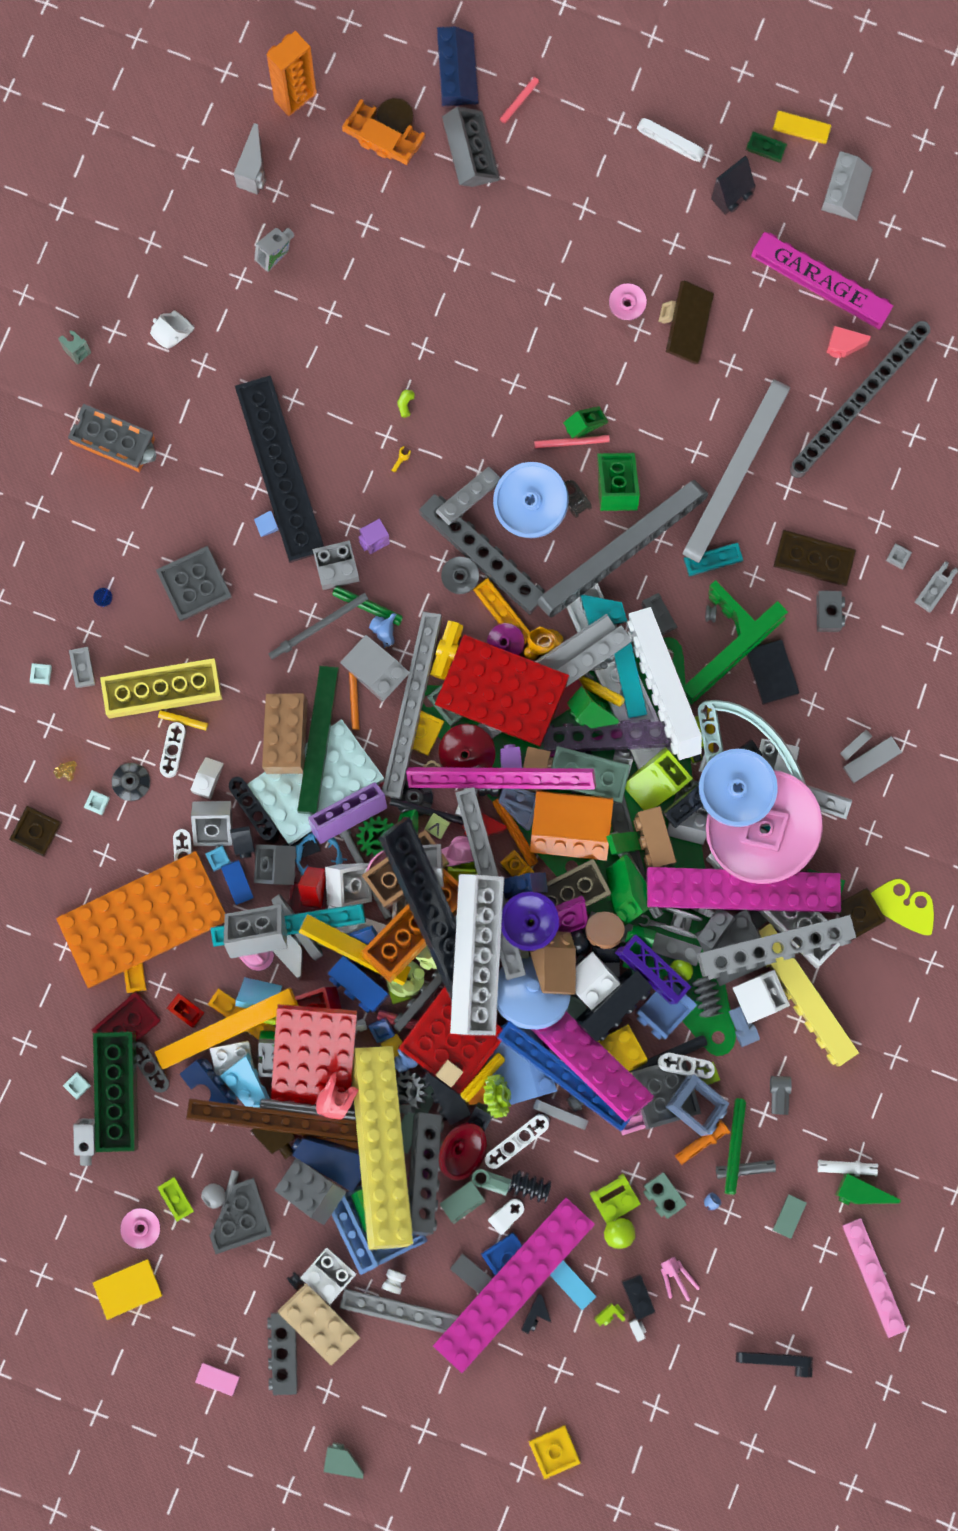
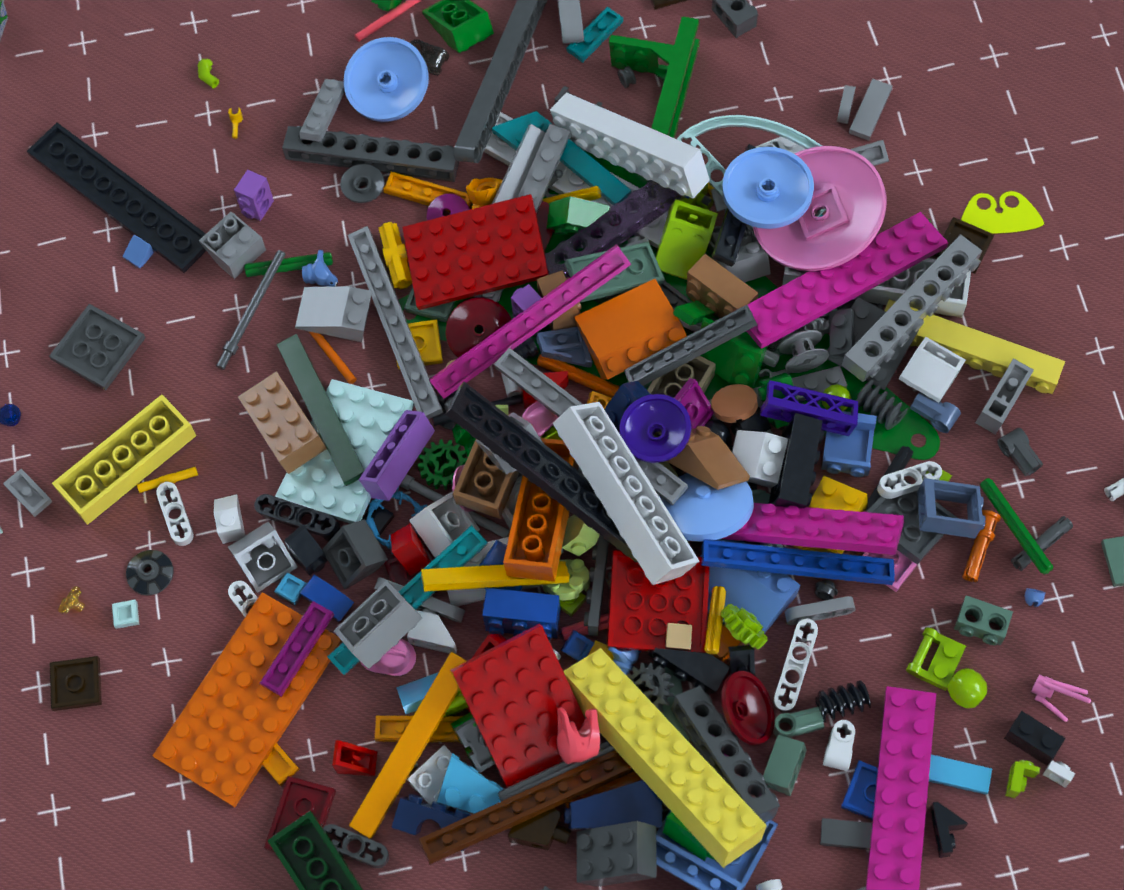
camera: 25 degrees left, 15 degrees down
black tile [747,640,799,705] -> none
none -> magenta tile [260,601,334,697]
none -> dark grey tile [624,305,758,386]
none -> light grey slope [975,358,1034,435]

